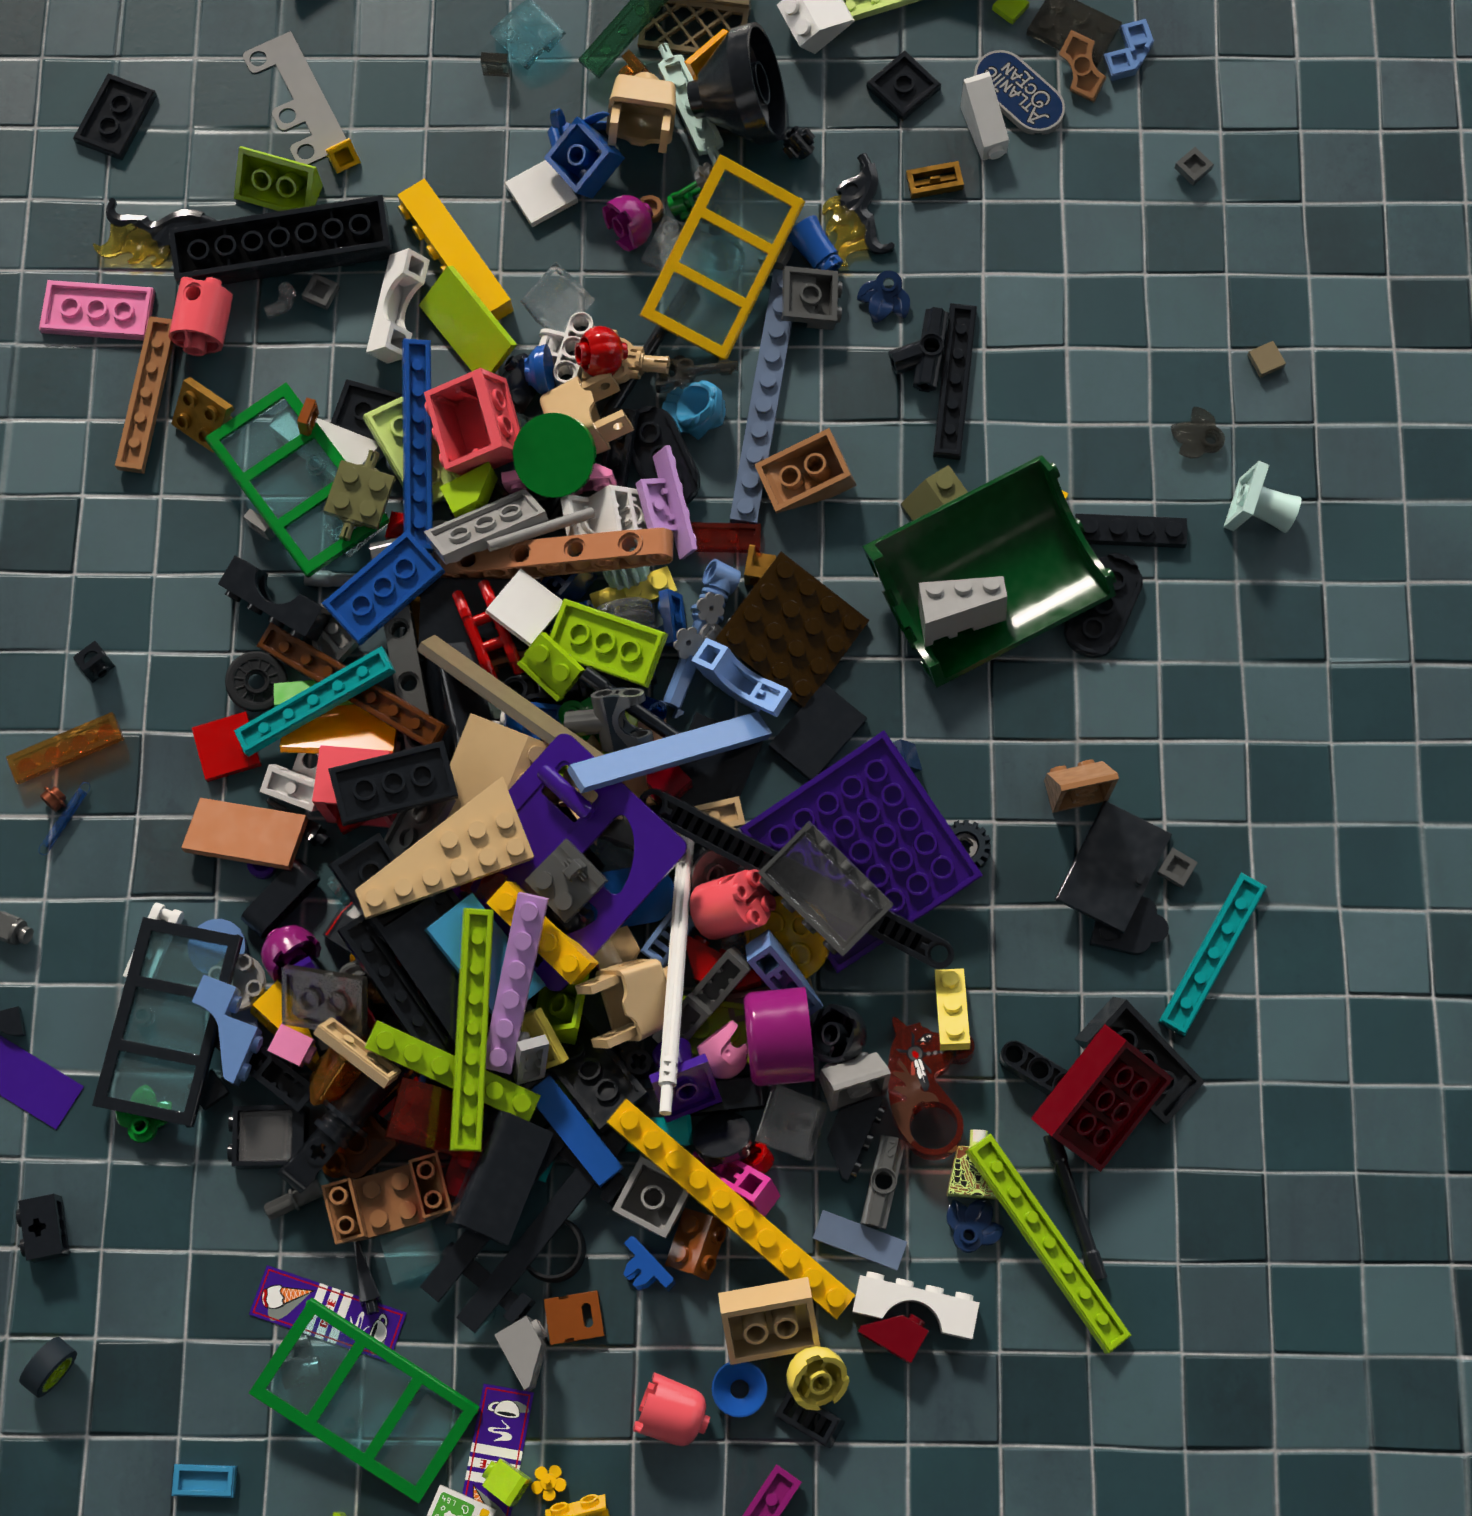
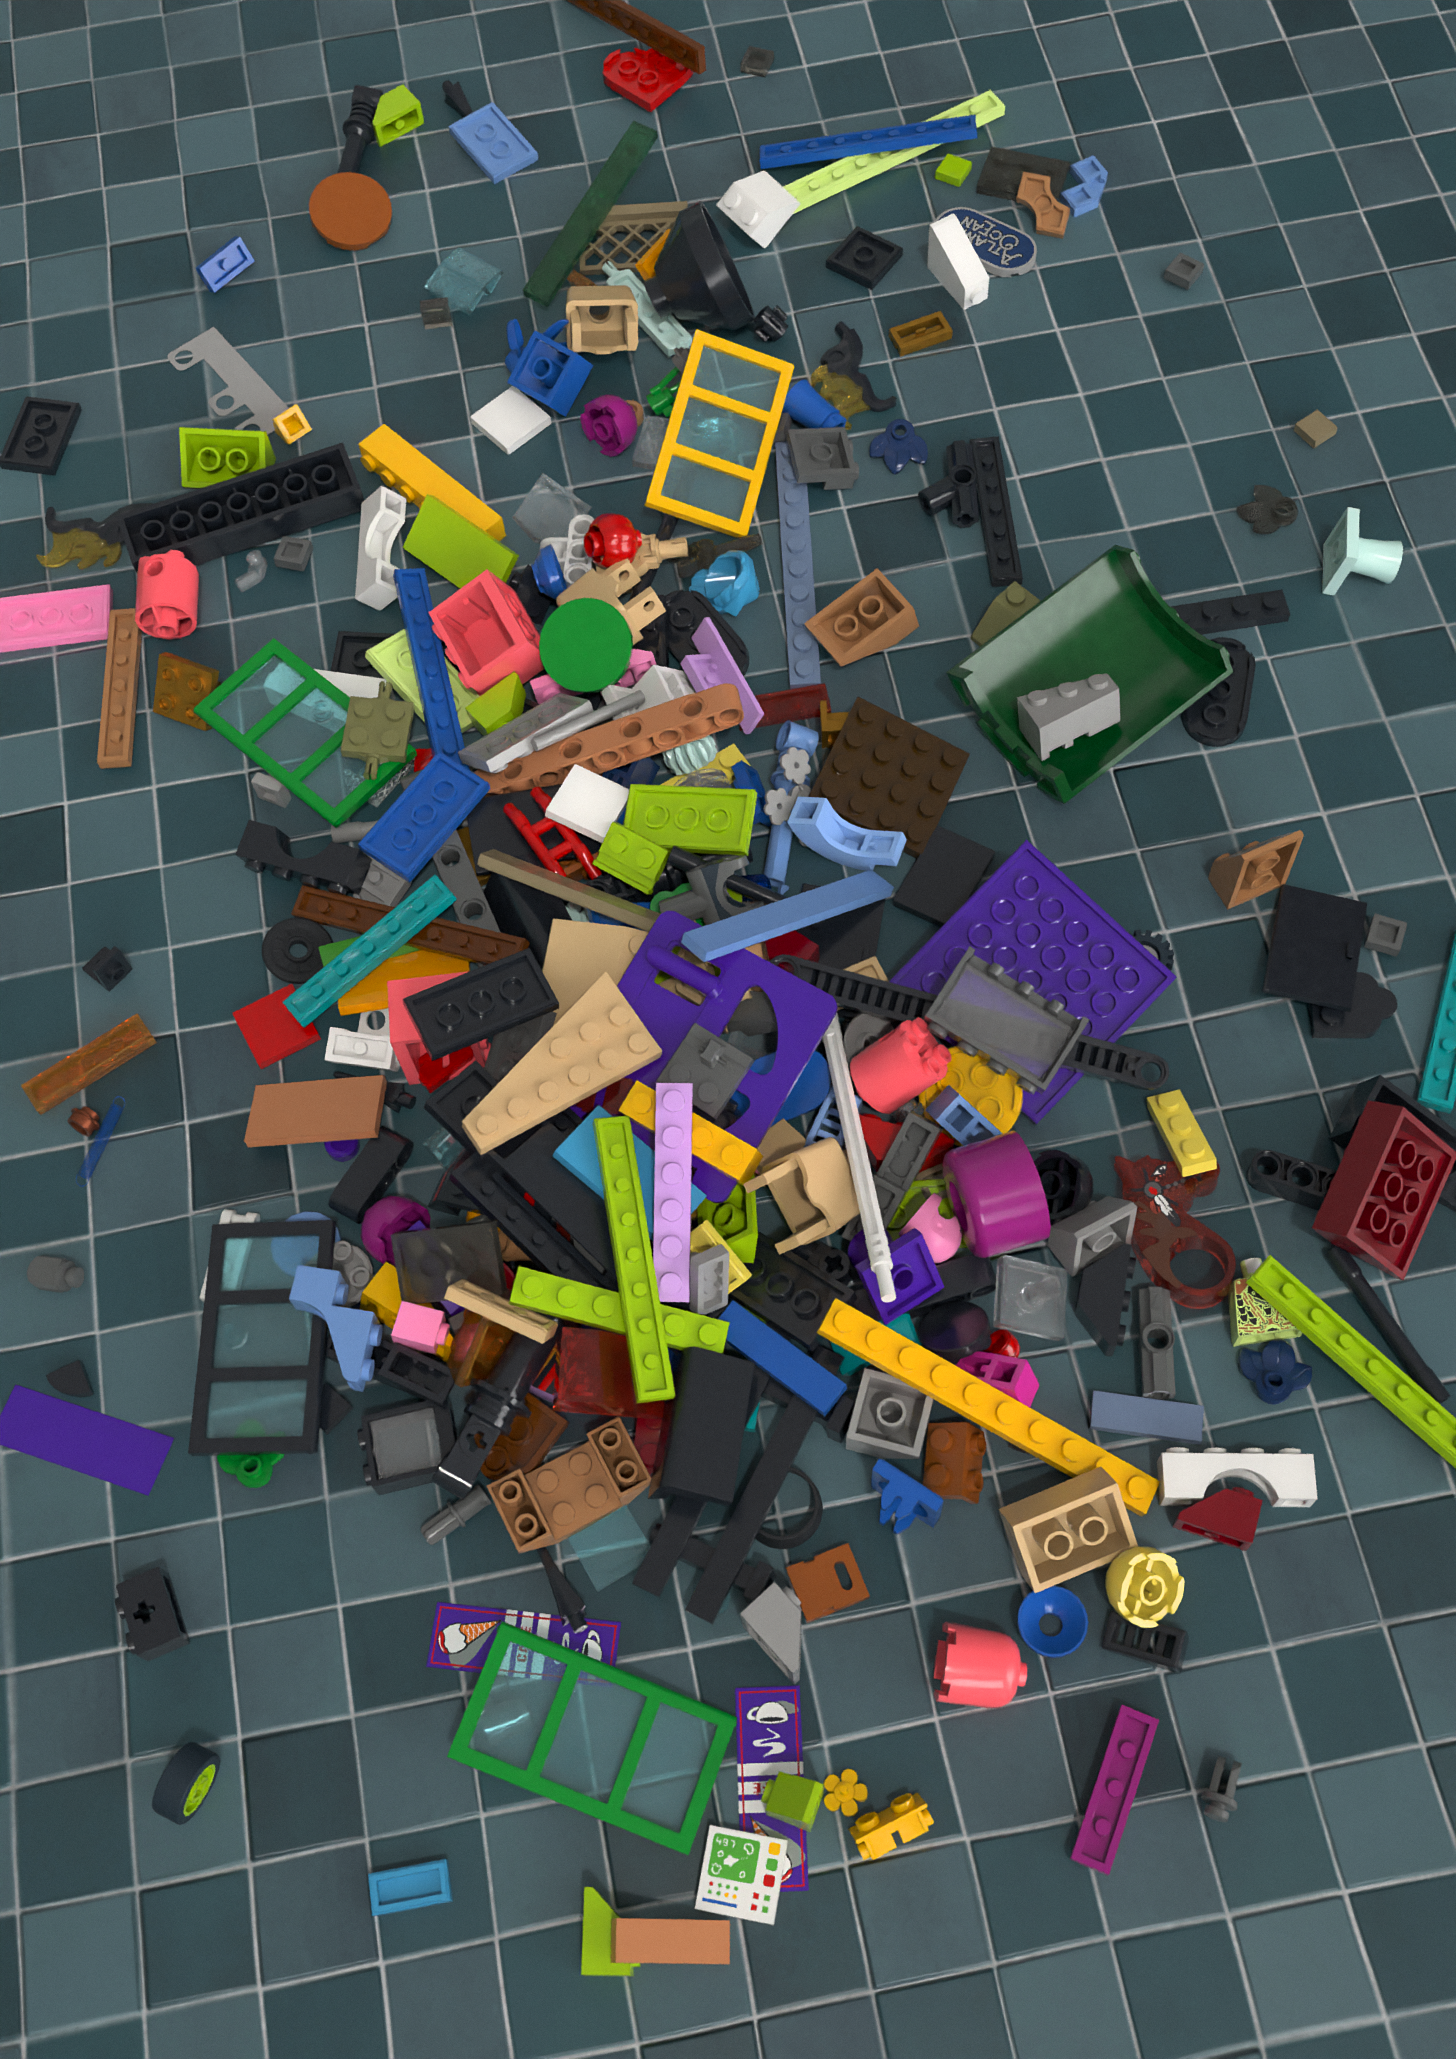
camera: 10 degrees left, 10 degrees down
dark orange tile [297,398,319,436] -> none

